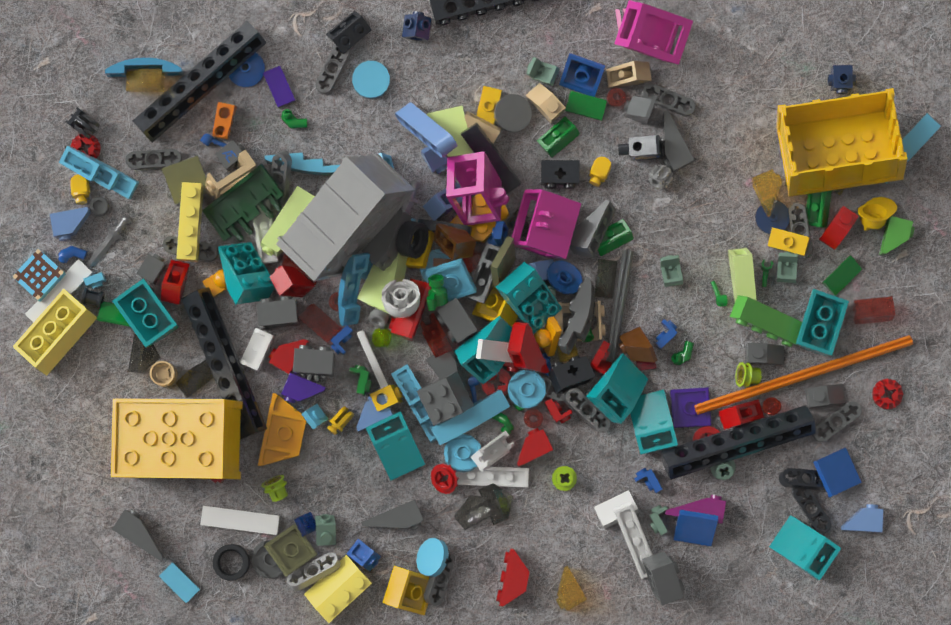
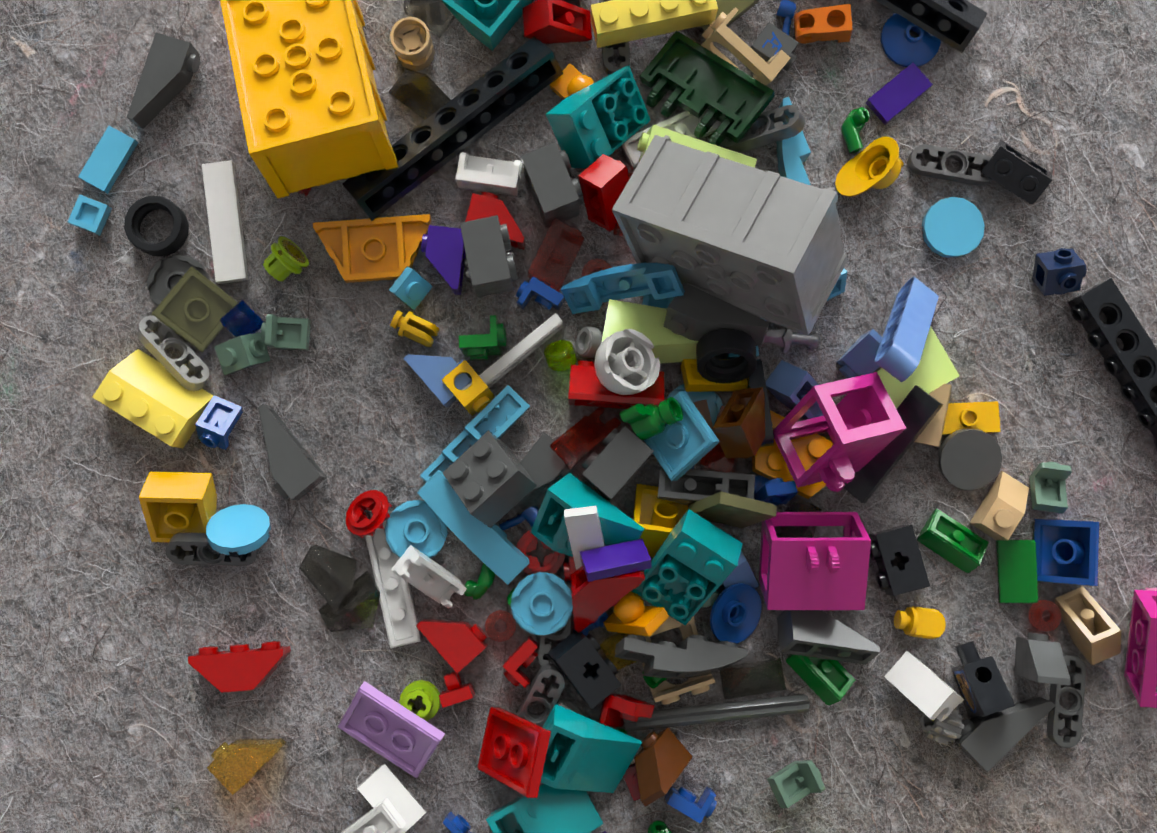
camera: 75 degrees right, 0 degrees up
teal slope [366,411,426,481] -> none
none -> medium azure plate [68,194,112,236]
none -> sand green bracket [261,314,311,351]
none -> lavender tile [338,681,445,779]
none -> red tile [439,671,475,708]
none -> red tile [477,707,551,798]
none -> dark purple tile [580,539,652,582]
none -> yellow piece [835,137,904,197]
none -> white hinge [884,651,964,722]

